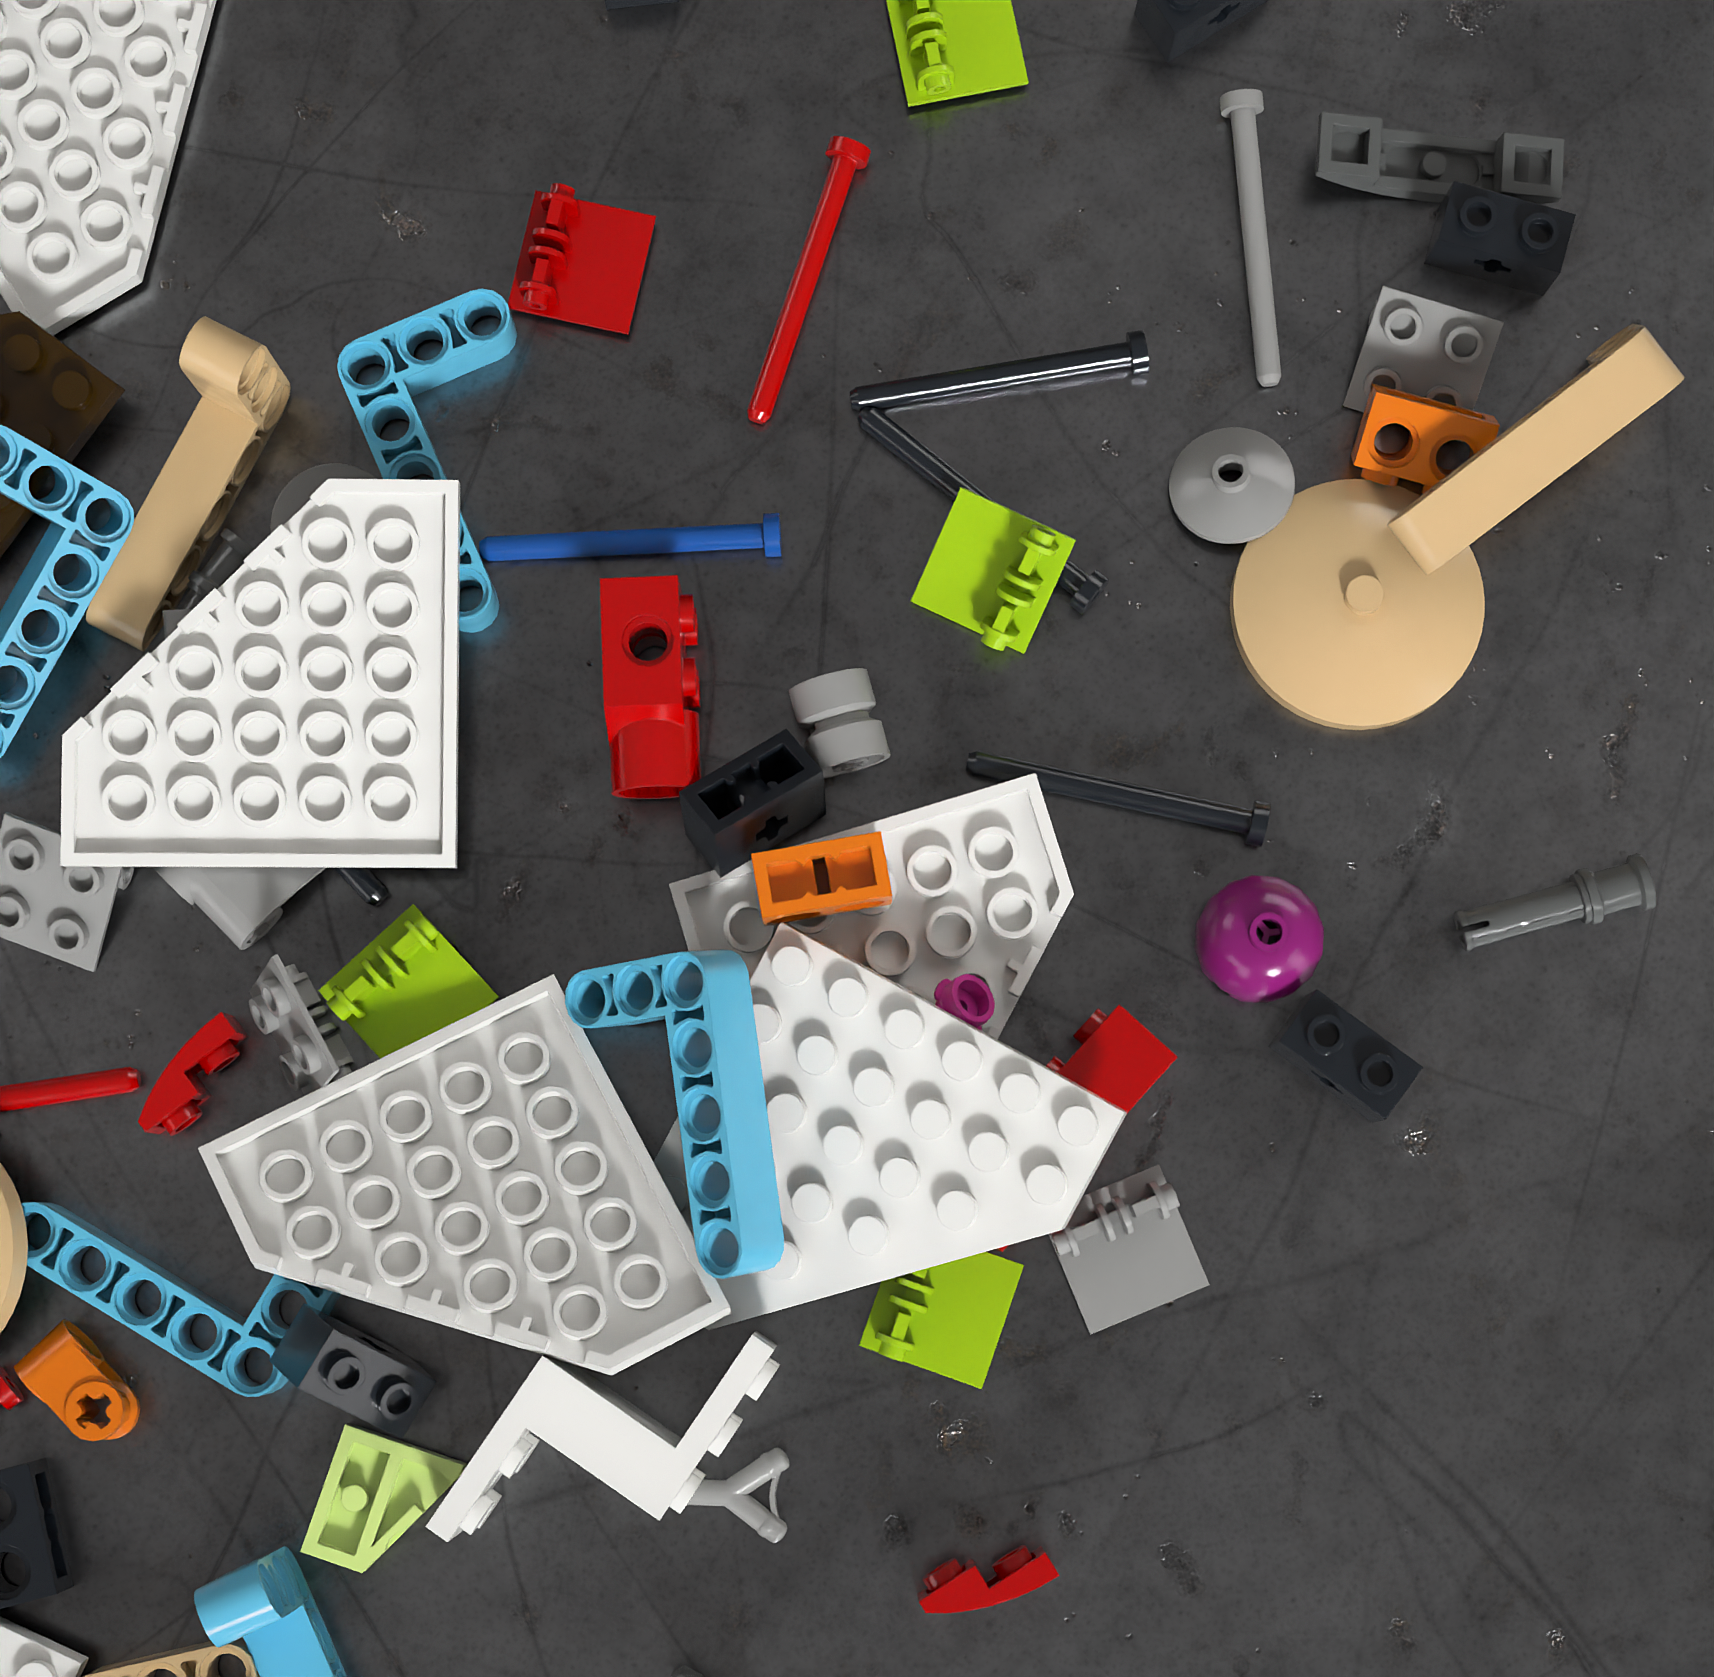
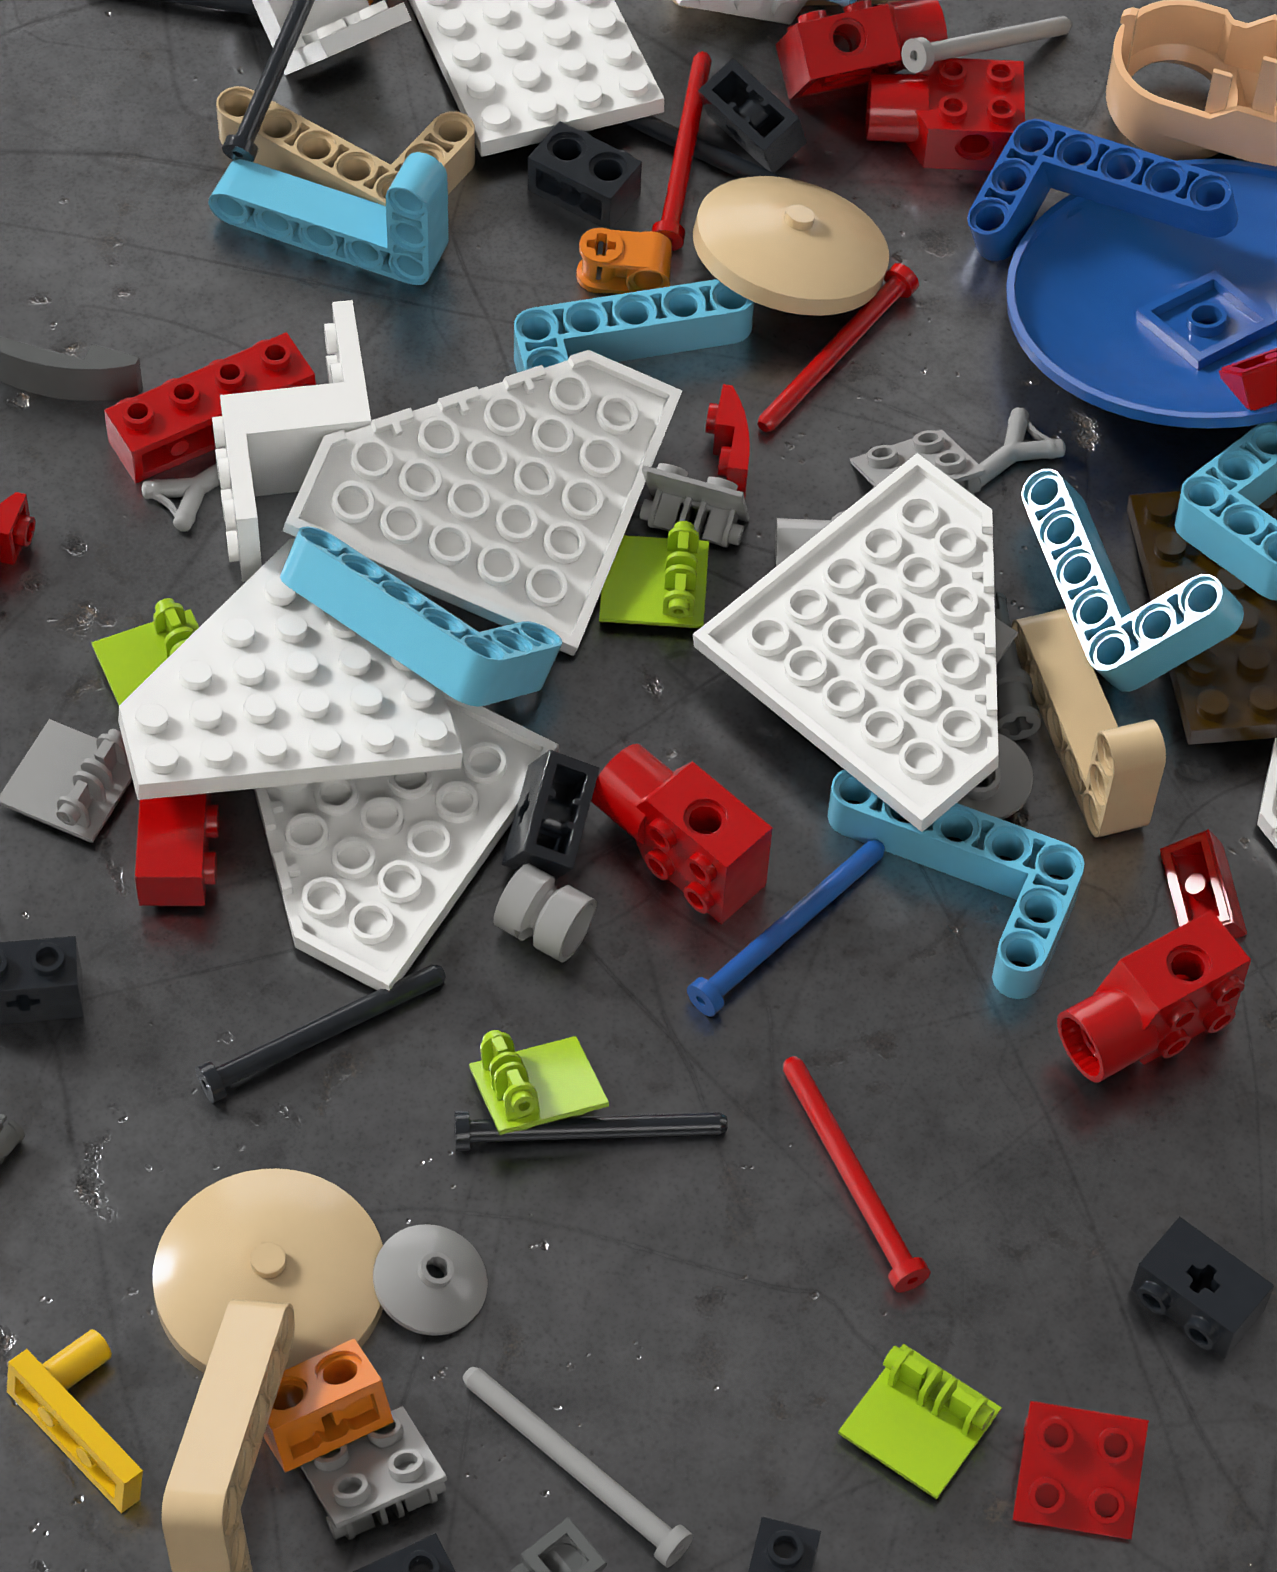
camera: 135 degrees right, 25 degrees down
black brick [269,1303,437,1439] -> none
yellowish green wing [300,1423,467,1573] -> none
red hinge [508,183,656,335] -> none
orange brick [751,831,892,927] -> none
black bar [849,330,1149,411] -> none
dark pink plate [934,974,995,1031] -> none
magenta cylinder [1194,875,1324,1003] -> none
none -> yellow piece [7,1329,143,1514]
none -> red brick [104,332,316,484]
none -> red brick [1057,910,1251,1083]
none -> red slope [1160,829,1247,939]

